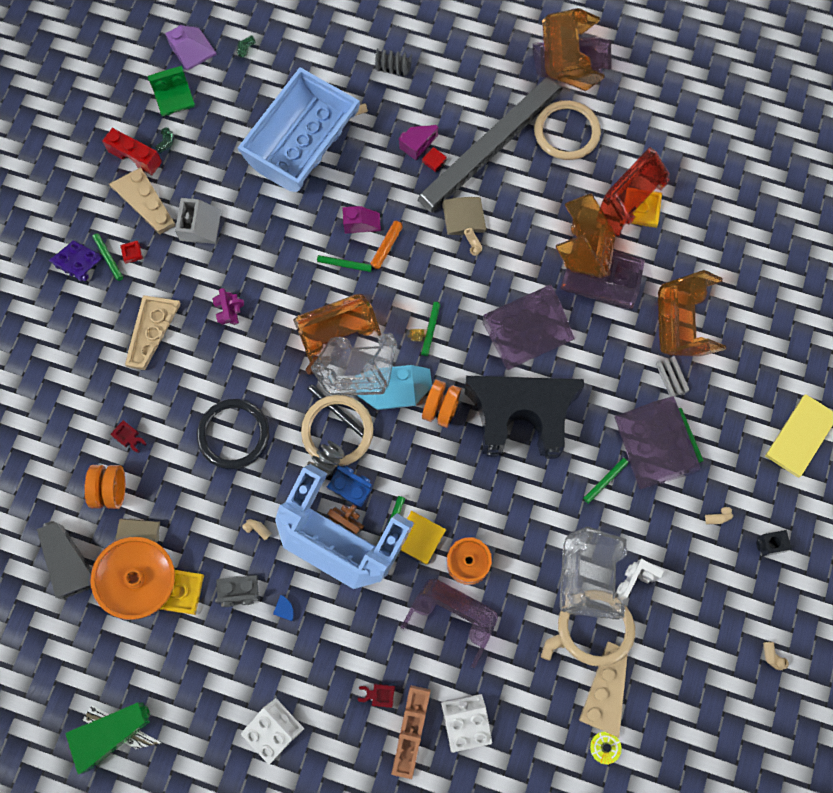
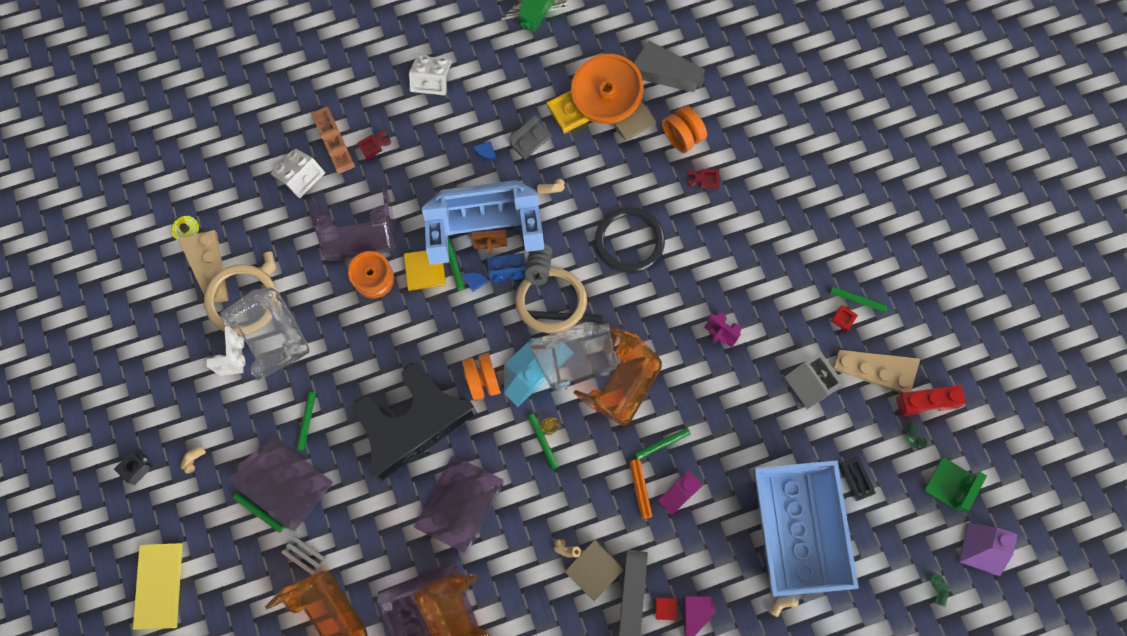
camera: 145 degrees right, 0 degrees up
dark purple hinge [49,241,103,281] -> none
tan wing [125,295,181,370] -> none
tan arm [763,642,789,670] -> none
none -> blue tile [462,272,488,292]
none -> black tile [839,456,876,502]

